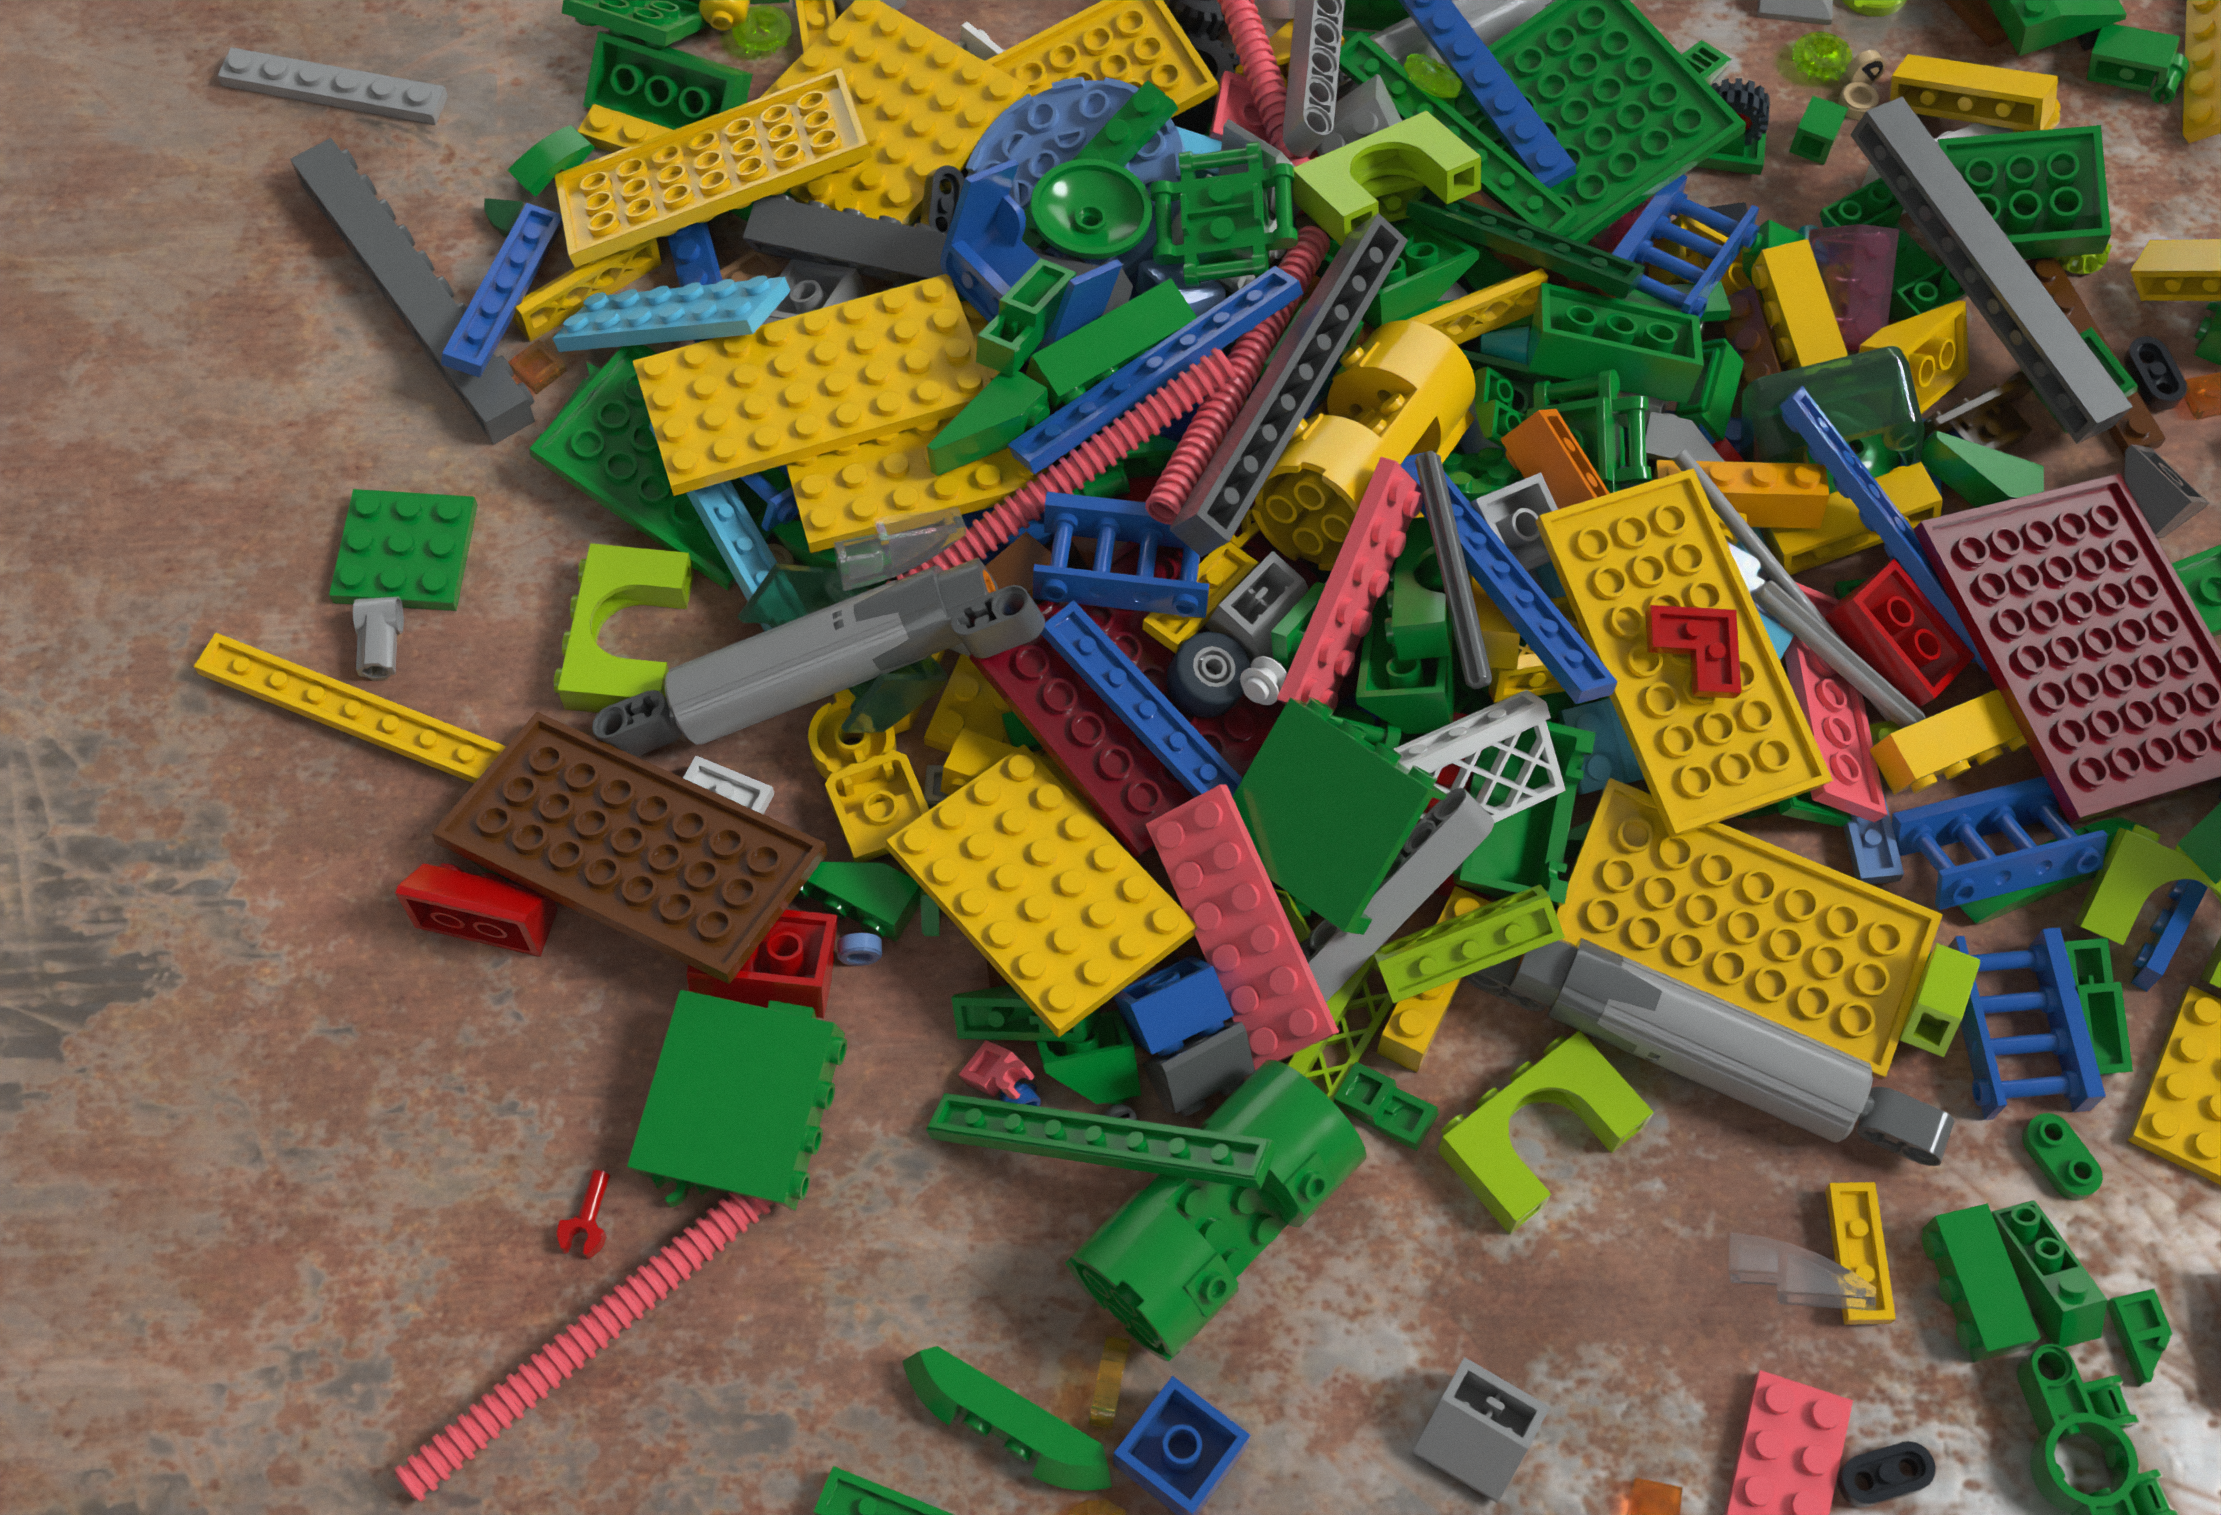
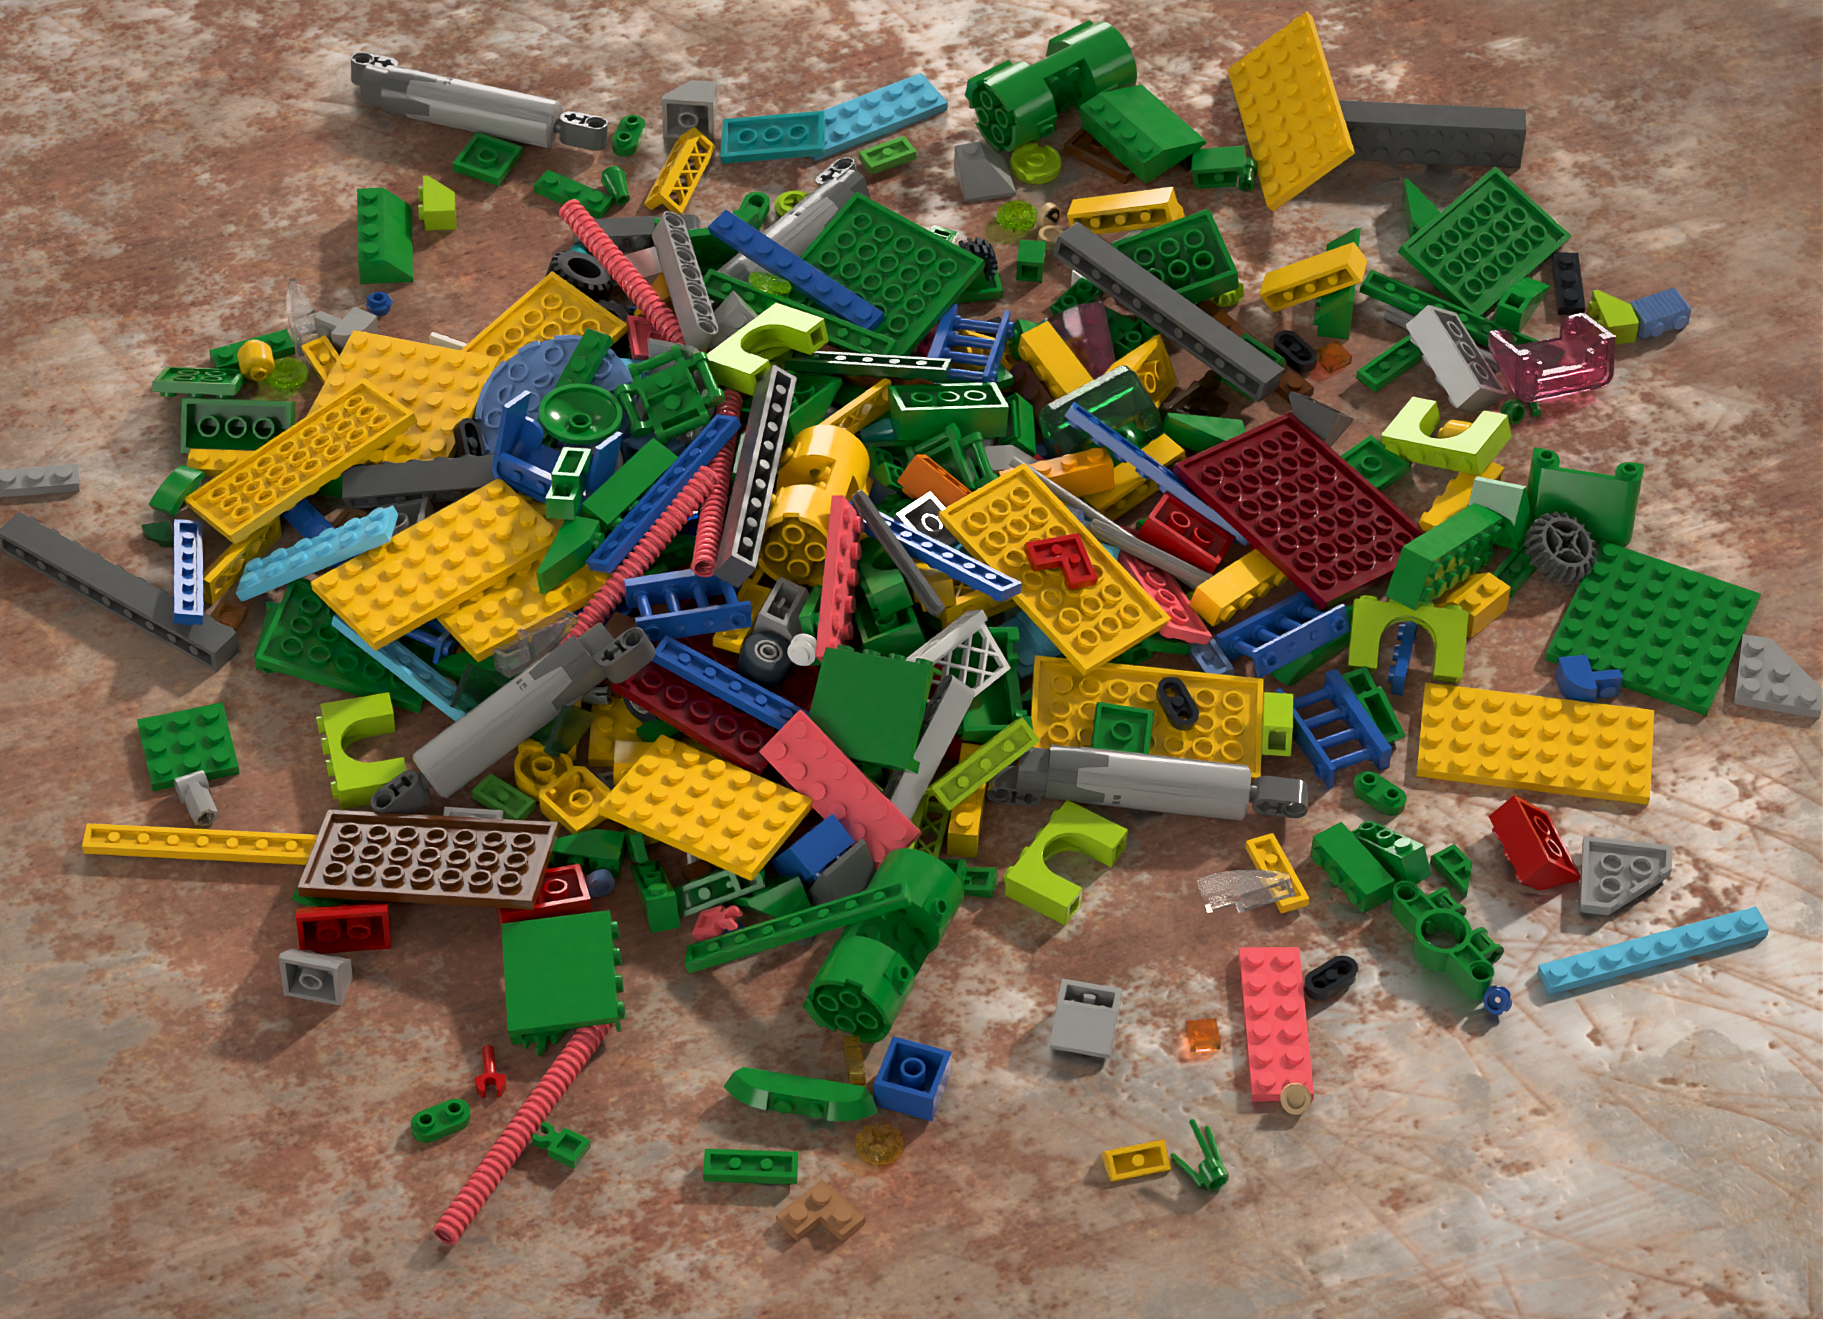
camera: 20 degrees left, 15 degrees down
none -> light grey slope [279,948,353,1006]
none -> green plate [411,1099,471,1143]
none -> bright green plate [471,773,536,820]
none -> green plate [532,1122,591,1169]
none -> green slope [630,860,680,933]
none -> green tile [1090,702,1154,754]
none -> black plate [1156,677,1199,731]

